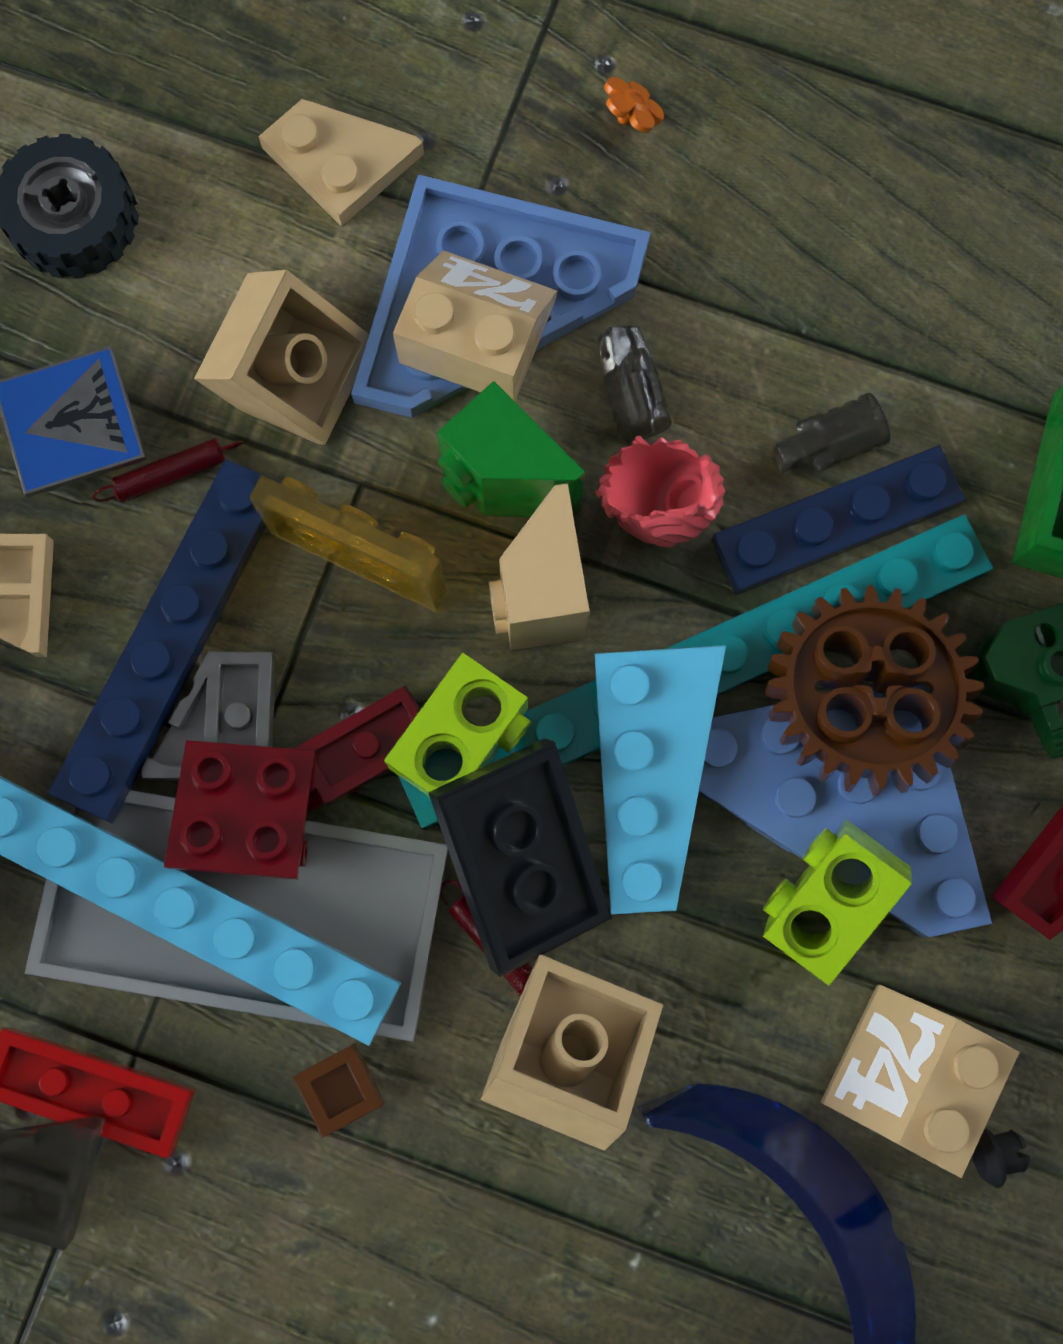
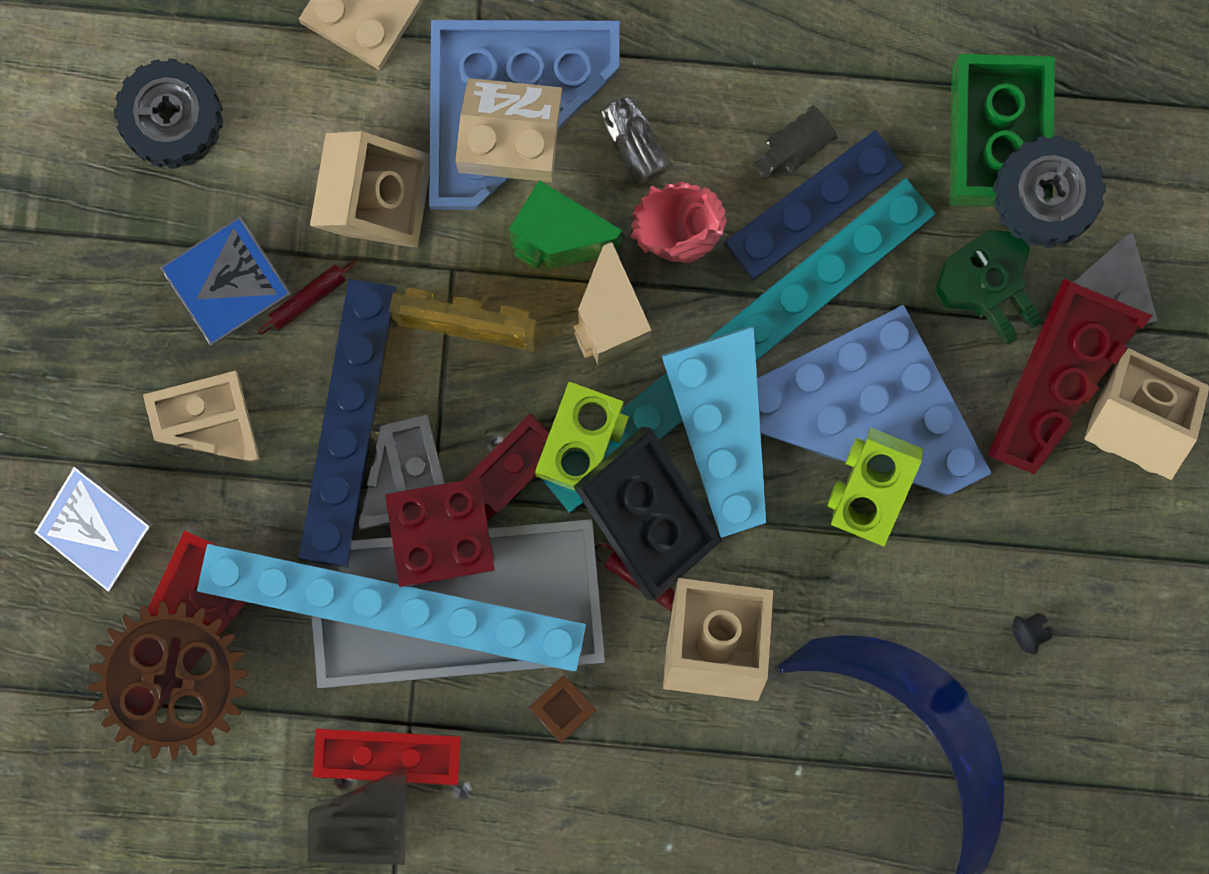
camera: 15 degrees left, 5 degrees up
reddish brown gear [765,585,984,796] -> none
tan slope [820,984,1020,1178] -> none

